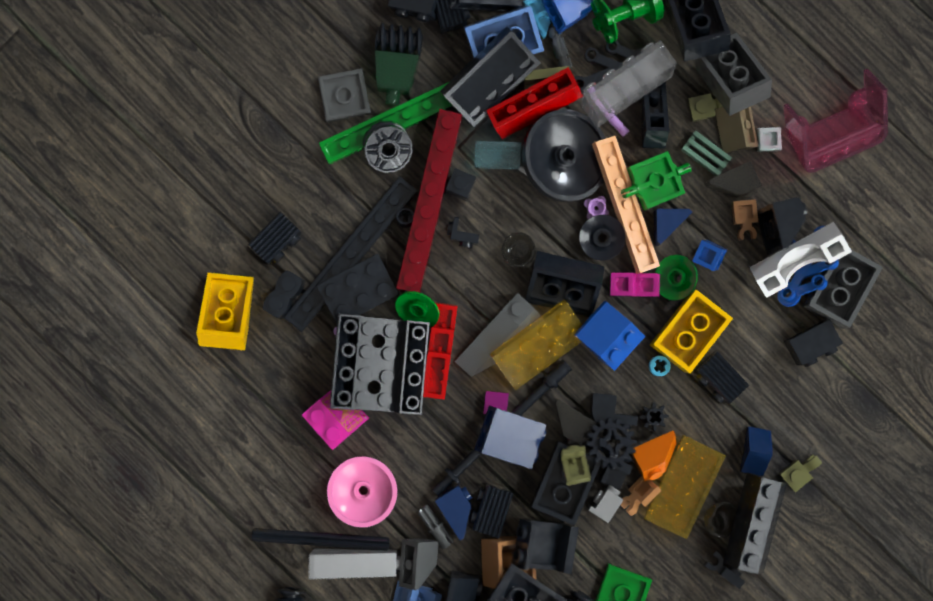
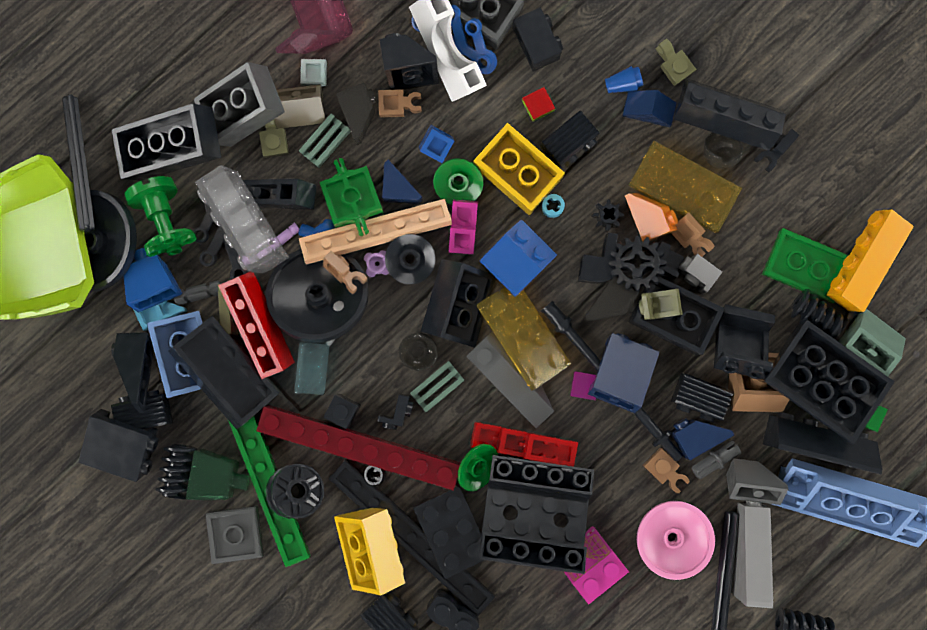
camera: 75 degrees left, 0 degrees up
none -> blue arm [299,219,335,237]
none -> medium nougat plate [323,251,367,294]
none -> yellow slope [334,508,405,595]
none -> sand green tile [410,361,464,412]
none -> red tile [522,87,555,122]
none -> blue cone [605,66,643,94]
none -> medium nougat plate [643,448,690,493]

